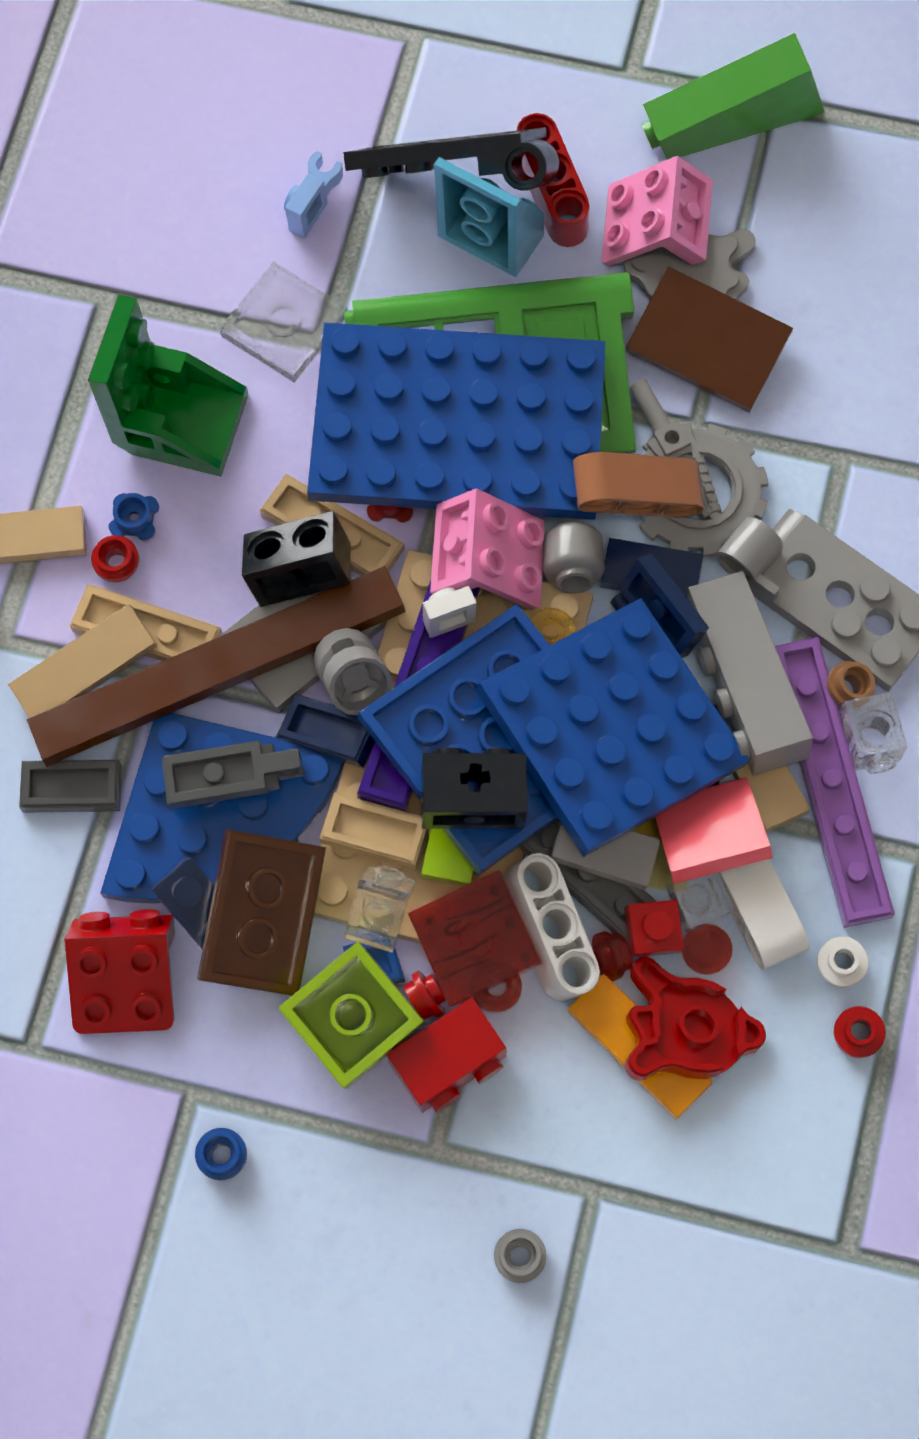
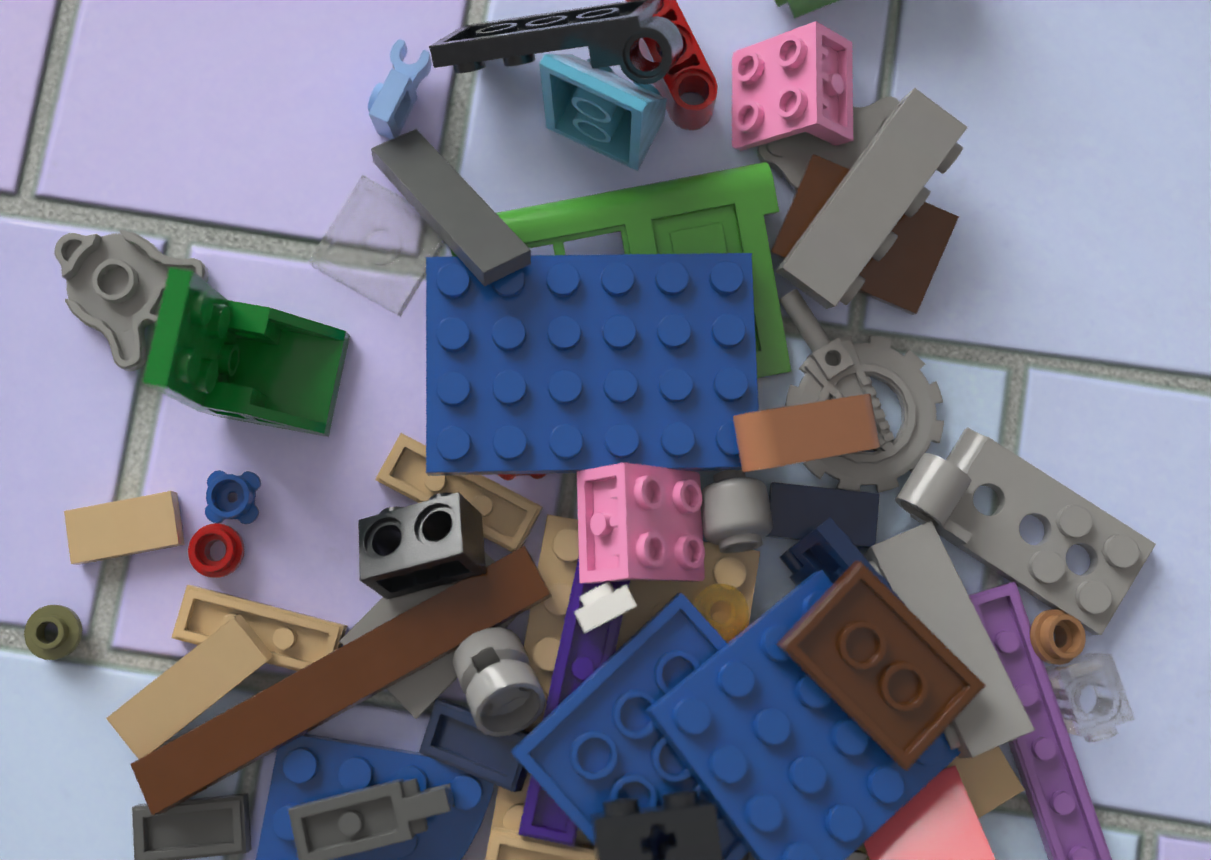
camera: 10 degrees left, 10 degrees up
none -> light grey tile [54,230,209,371]
none -> dark grey tile [371,129,531,286]
none -> light grey brick [776,88,968,309]
none -> reddish brown tile [776,561,986,771]

